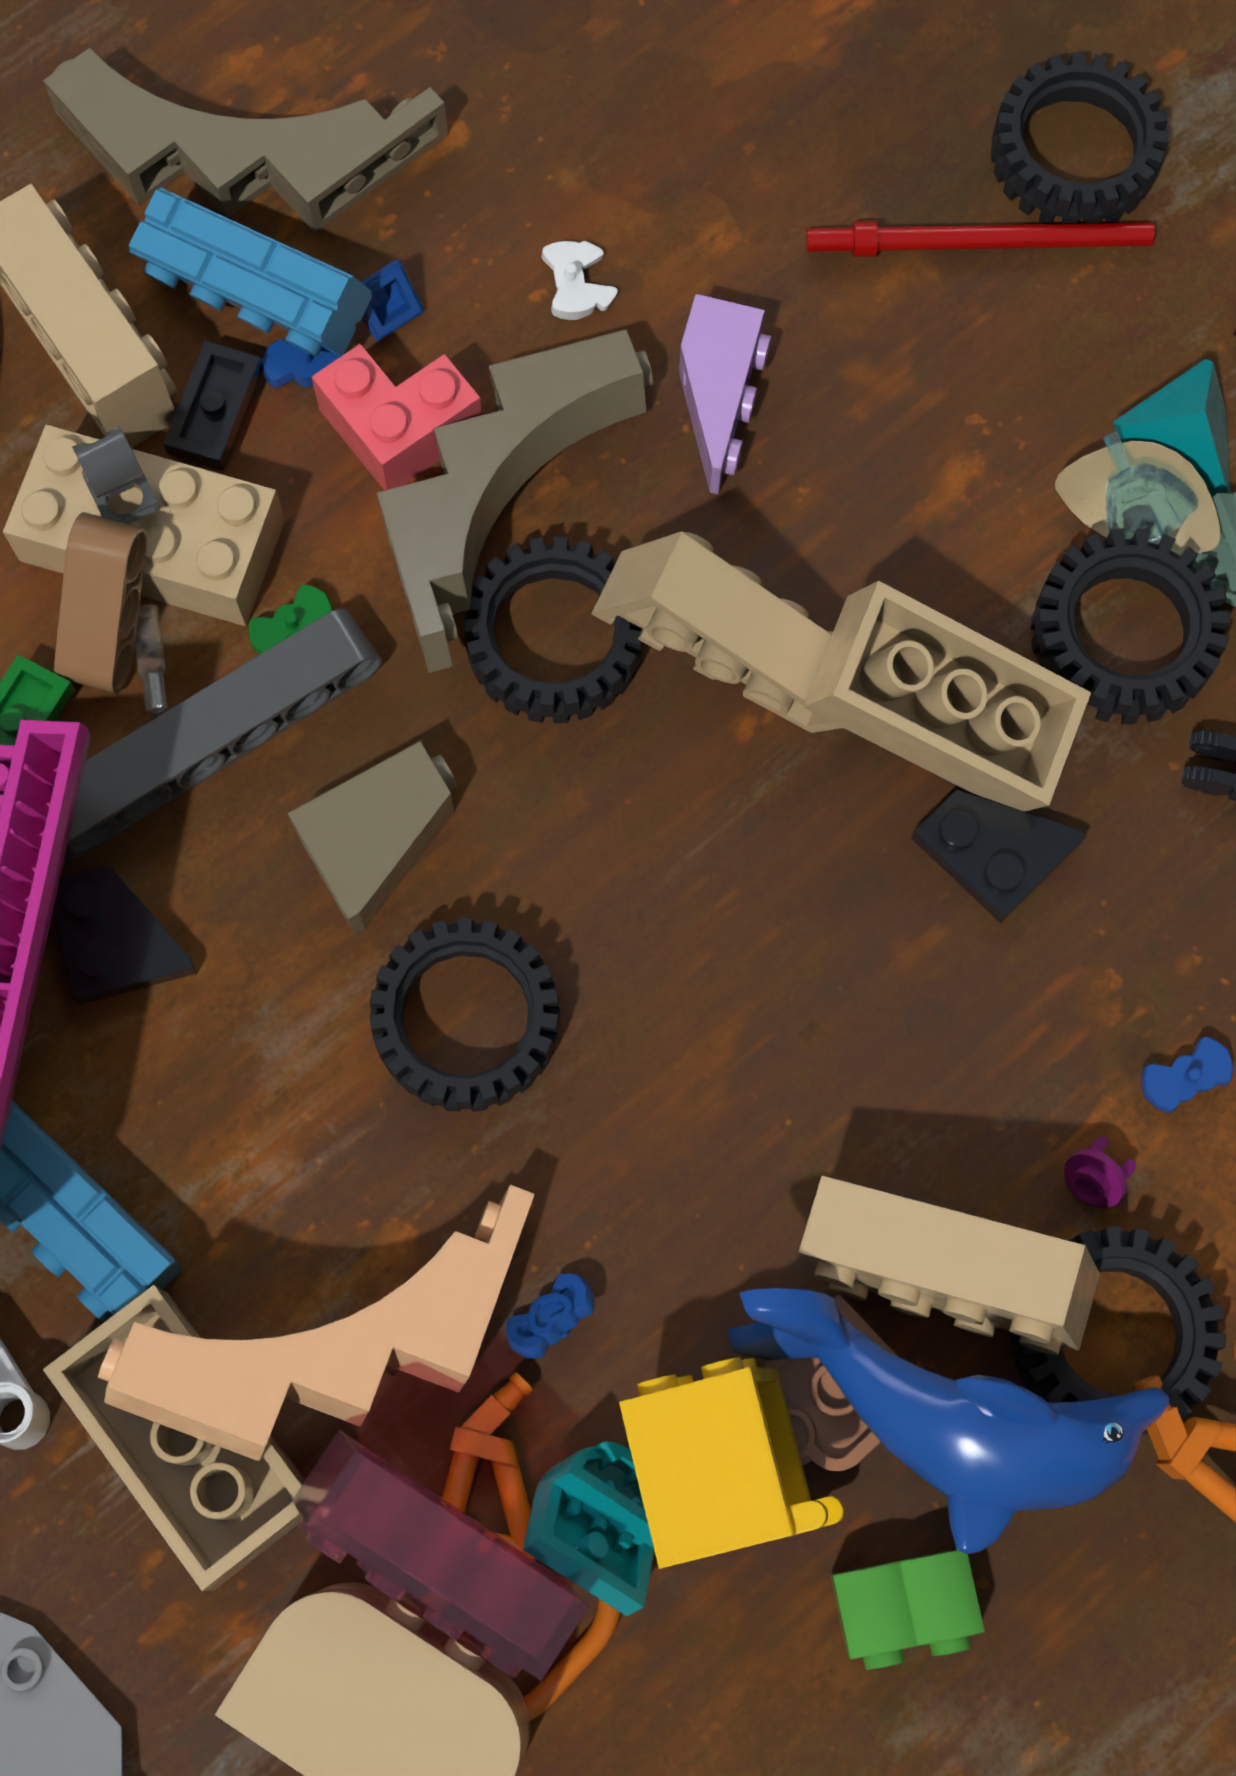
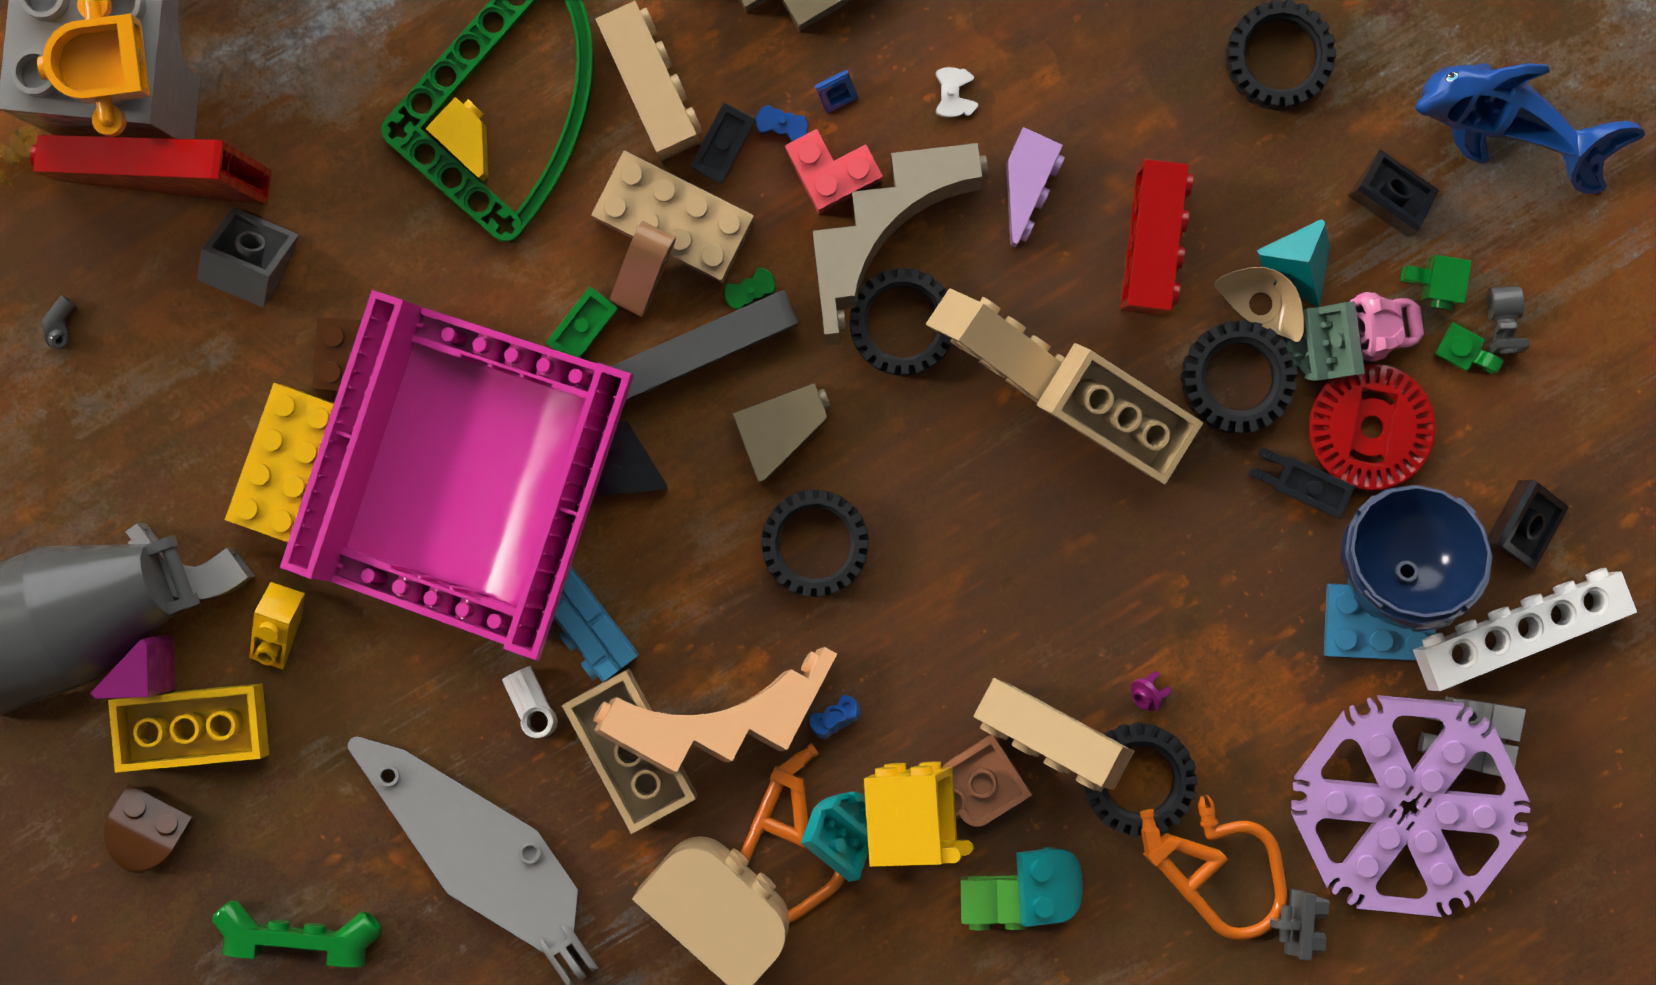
camera: 10 degrees right, 15 degrees up
dark grey leg [72,425,160,524] -> none
dark azure brick [129,187,372,357] -> none
clear pin [135,605,167,714] -> none
clear pink brick [292,1429,589,1681] -> none
blue animal [727,1288,1169,1554] -> none
red bar [805,221,1155,257] -> none
black wing [911,790,1087,923] -> none
clear light blue piece [1103,431,1199,543] -> none
blue piece [1140,1037,1233,1113] -> none
none -> teal slope [1016,847,1083,927]
none -> red brick [1120,159,1194,315]

